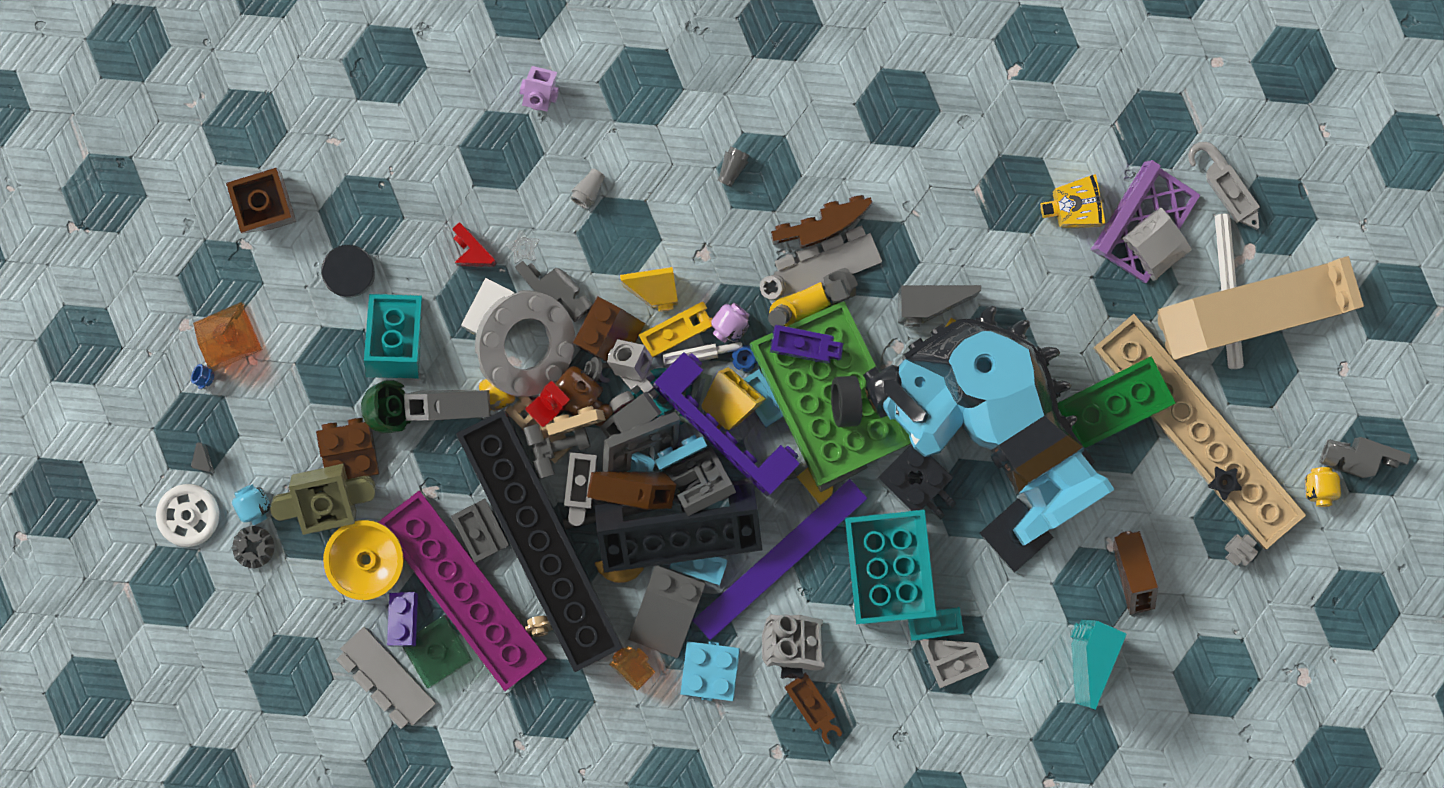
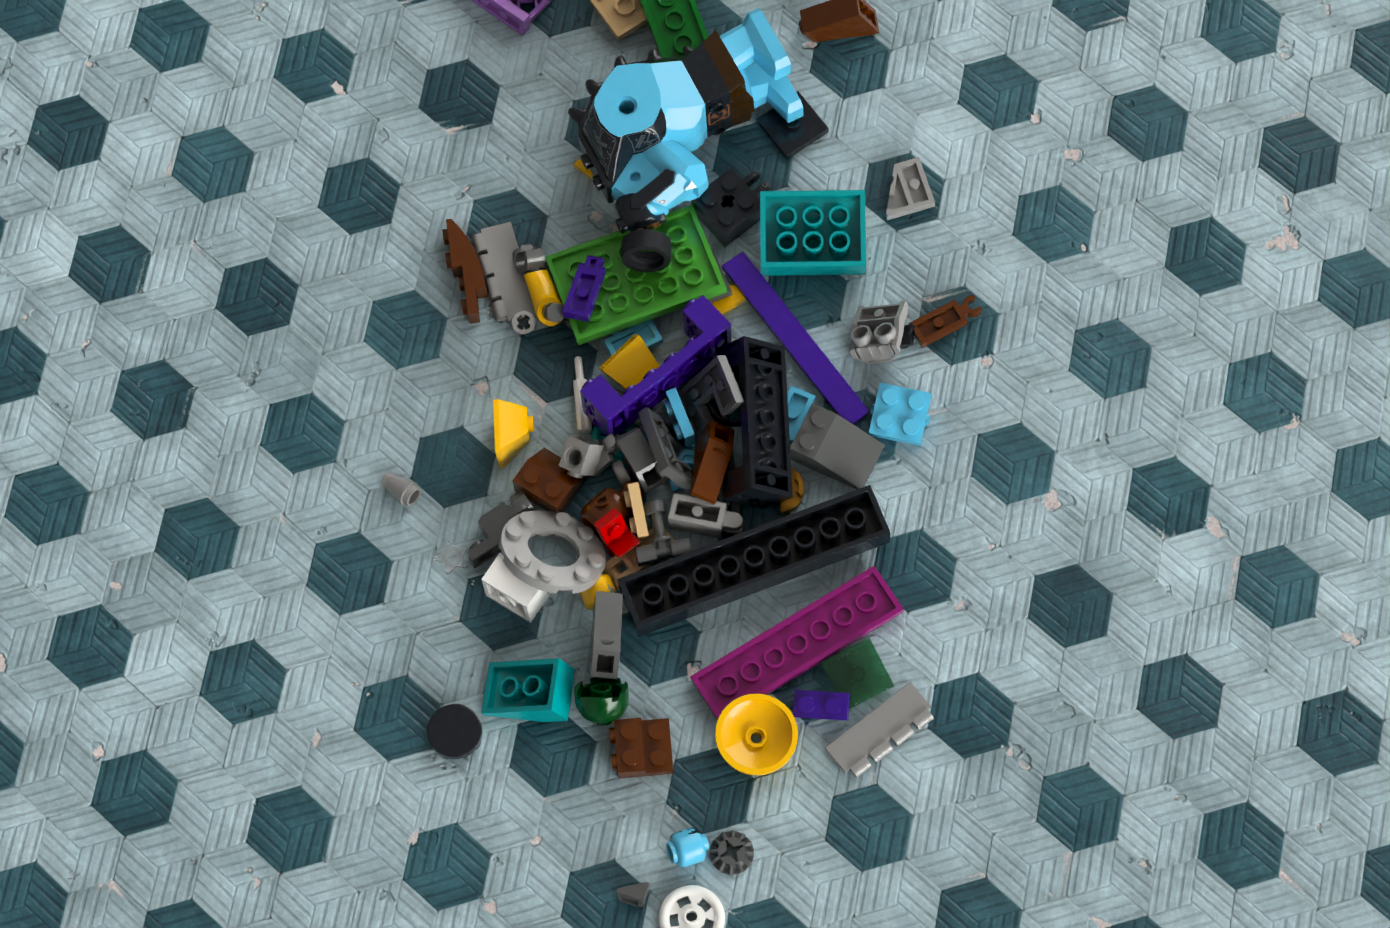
camera: 80 degrees left, 15 degrees down
blue plate [191,364,215,389] -> none
clear orange slope [193,302,263,371] -> none
reddish brown slope [226,168,296,234] -> none
olive brick [270,464,376,535] -> none
dark grey plate [451,498,510,563] -> none
red slope [452,222,497,267] -> none
lavender brick [520,66,559,112] -> none
tan plate [525,616,553,637] -> none
dark grey plate [584,357,611,383] -> none
clear orange brick [609,646,656,691] -> none
yellow plate [639,301,713,358] -> none
lavender head [711,303,750,343] -> none
dark grey cone [717,146,749,187] -> none
blue plate [732,346,757,371] -> none
dark grey slope [898,285,981,328] -> none
teal plate [907,607,964,641] -> none
yellow torso [1040,174,1105,228] -> none
teal slope [1070,620,1127,710] -> none

